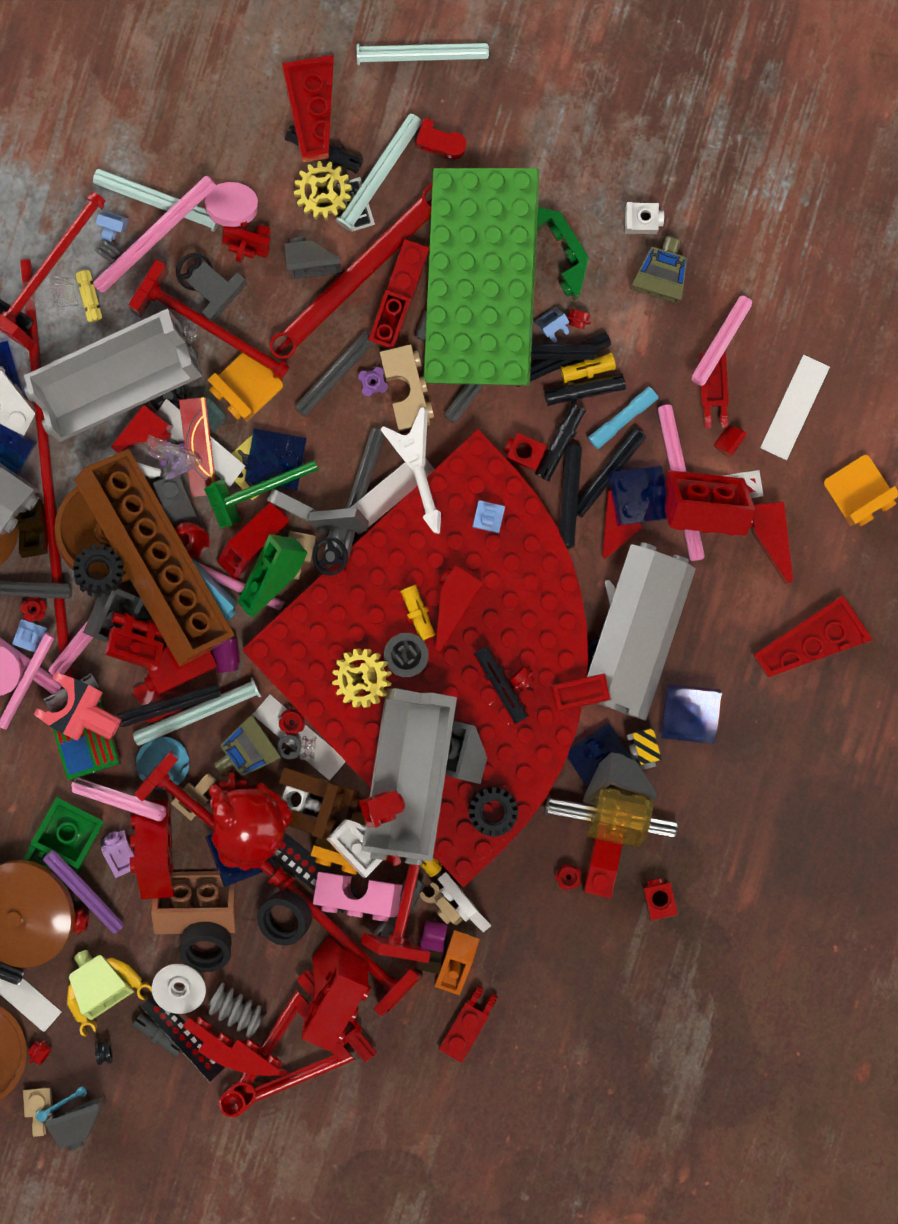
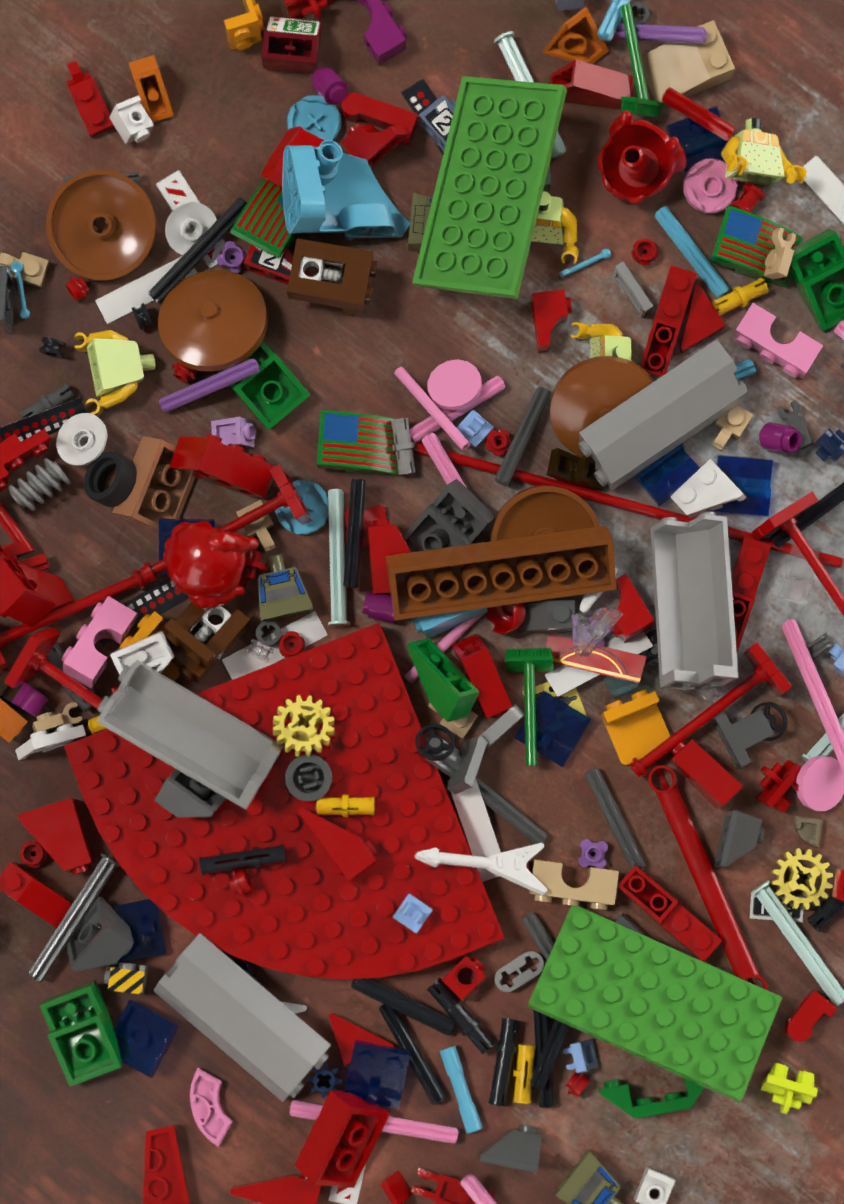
camera: 110 degrees right, 5 degrees down
coral connector [34,673,121,741] -> none
bright pink axle [71,778,167,821] -> none
black tyre [74,544,123,597] -> none
light yellow axle [75,270,103,322] -> none
red plate [105,612,164,671] -> none
black tyre [257,891,312,946] -> none
red brick [359,790,405,828] -> none
black tyre [469,787,518,837] -> none
red tile [552,673,612,712] -> none
clear yellow slope [587,788,654,848] -> none
none -> red slope [17,798,95,875]
none -> green slope [39,980,122,1087]
none -> black bush [131,303,153,330]
none -> bright pink tile [190,1067,233,1146]
none -> dark blue gear [307,1062,342,1099]
none -> dark grey slope [478,1124,542,1173]
none -> light grey beam [494,951,544,992]
none -> red slope [669,740,743,809]
none -> red slope [731,536,772,652]
none -> neon yellow hips [760,1063,818,1114]
none -> dark tan tile [793,816,823,848]

